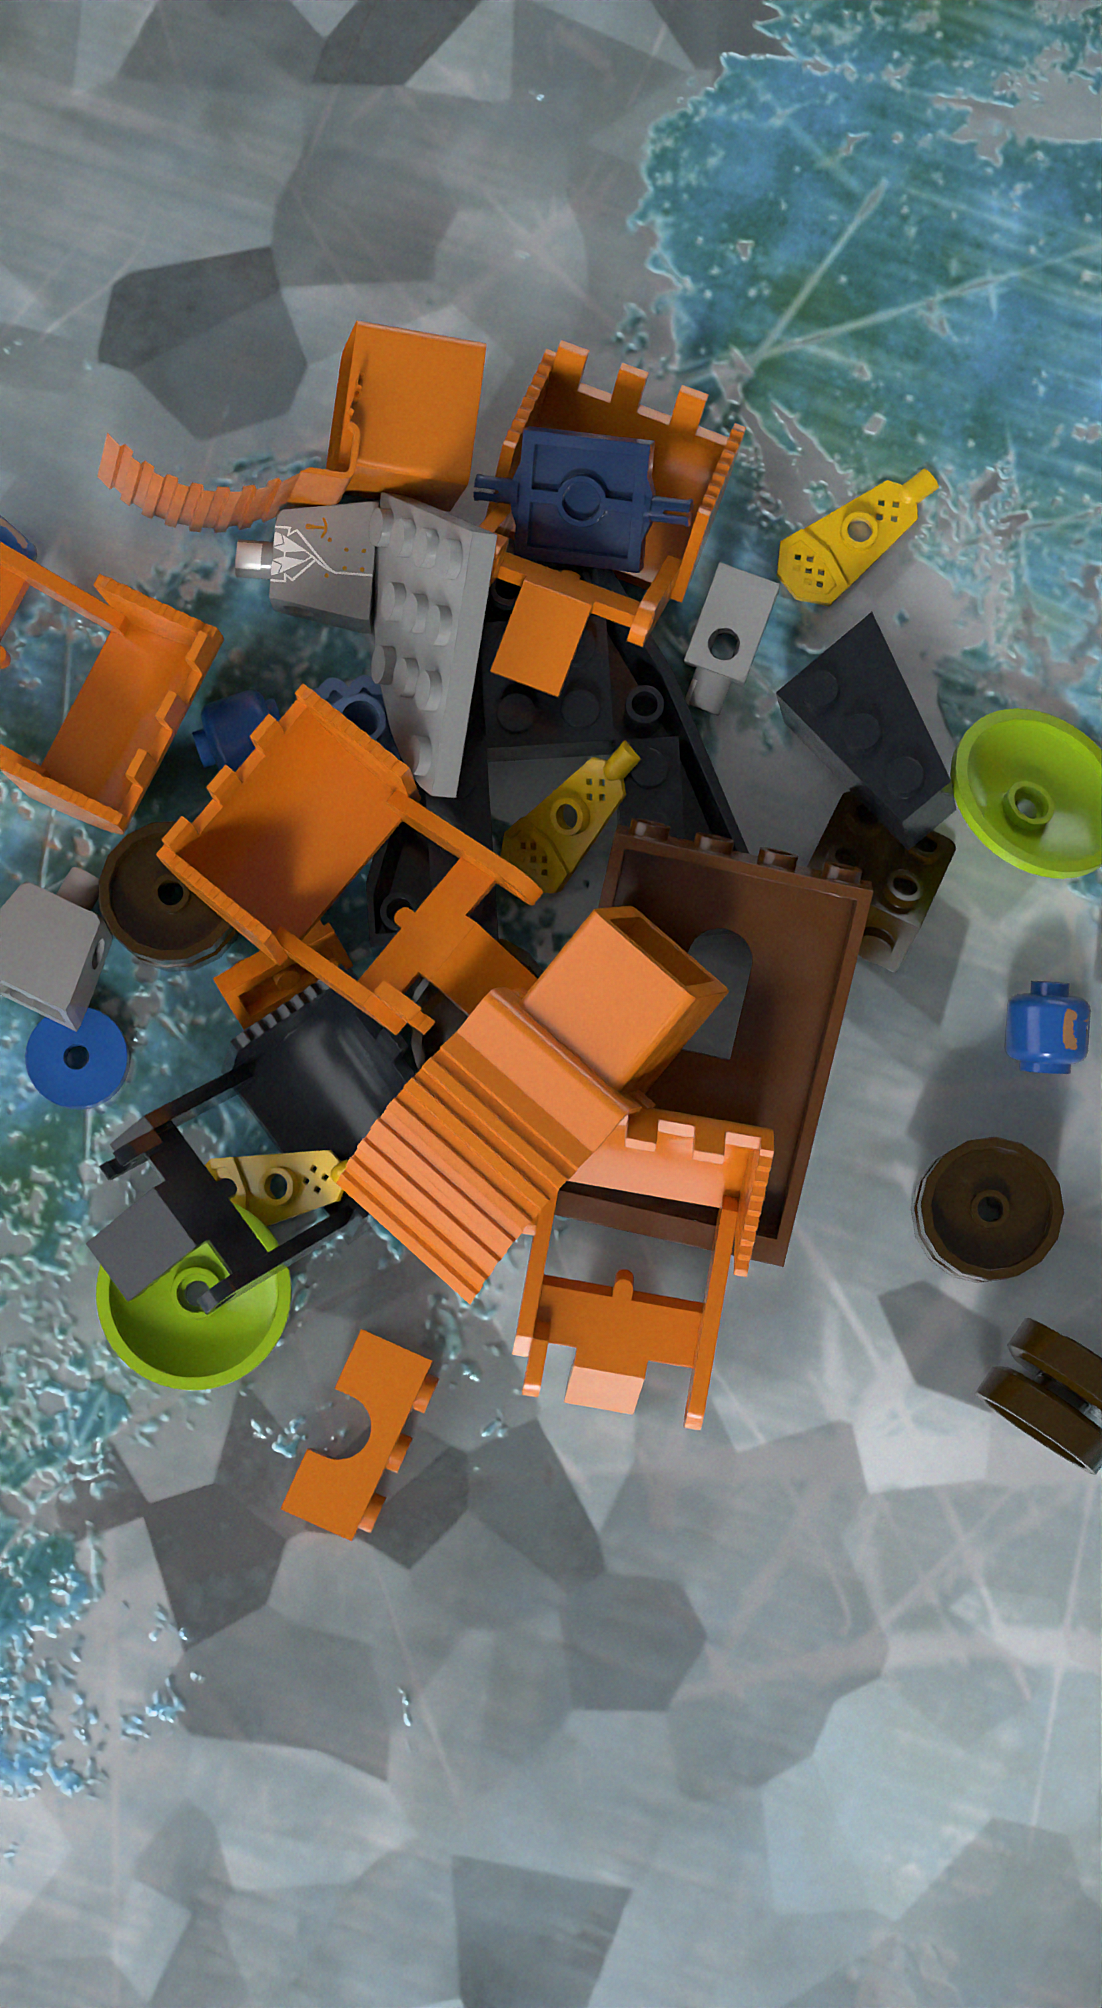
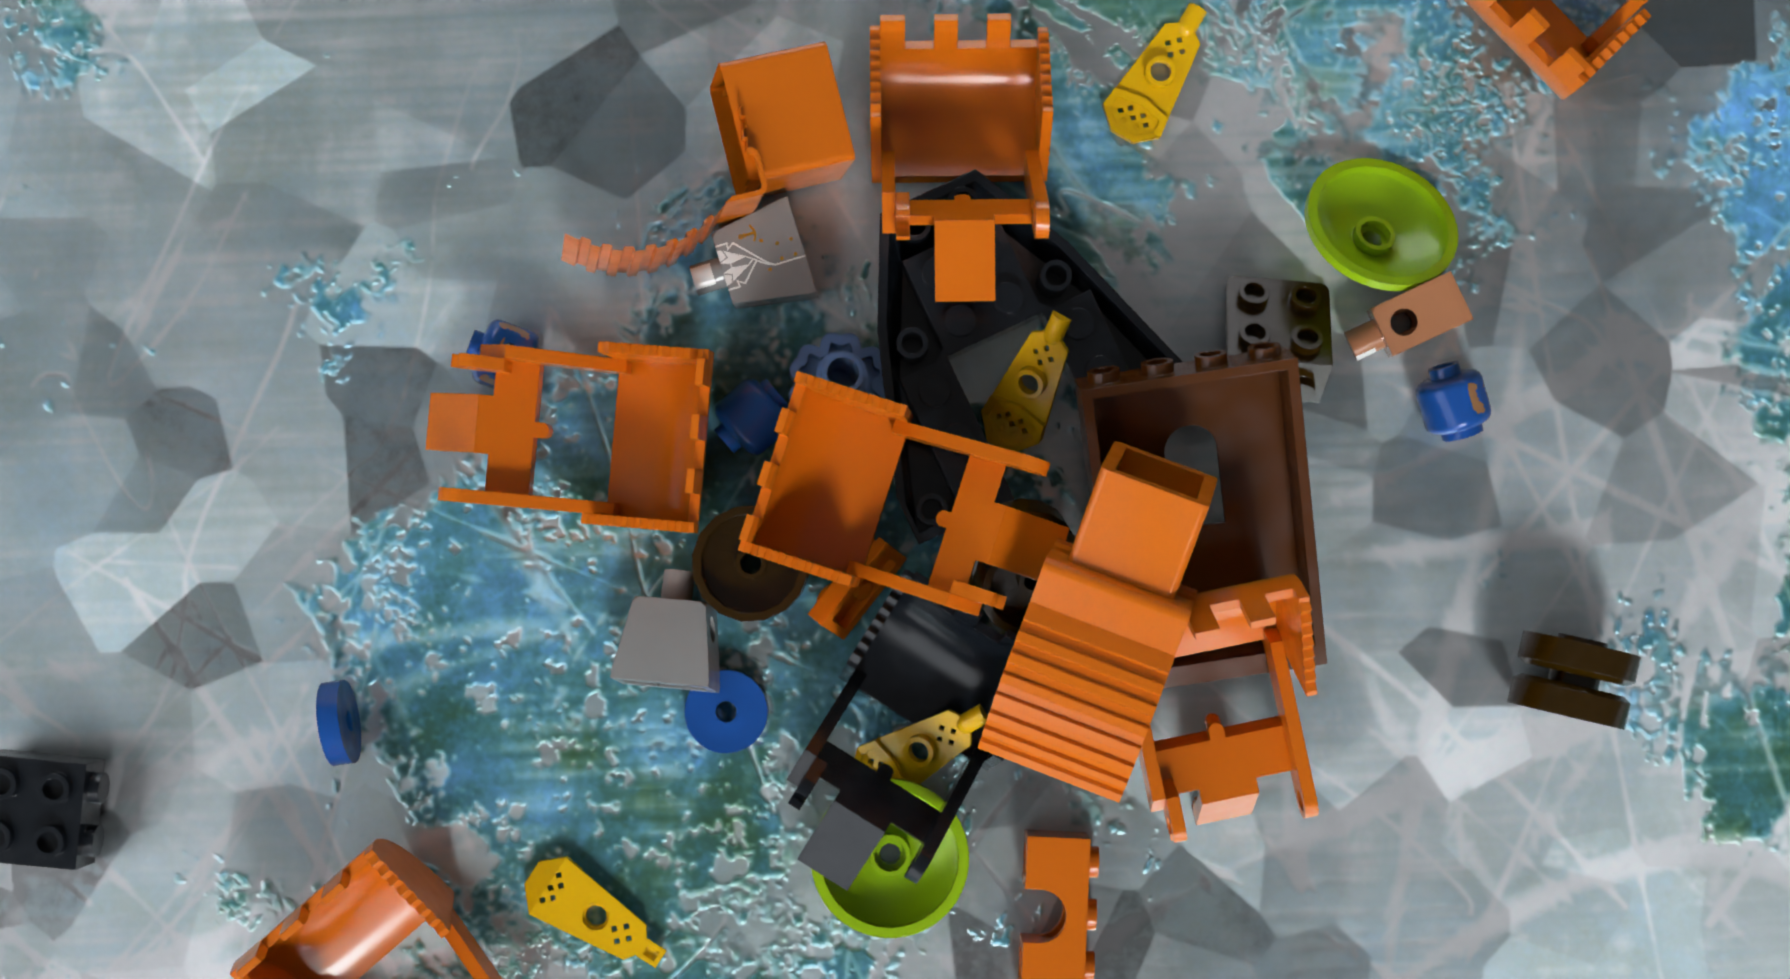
camera: 20 degrees left, 5 degrees up
light grey plate [369,492,497,798] -> none
dark blue plate [473,426,693,573] -> none
light grey torso [684,562,780,716] -> none
black wedge [776,612,956,851] -> none
dark brown wheel [911,1137,1064,1283] -> none
none -> nougat torso [1344,271,1474,361]

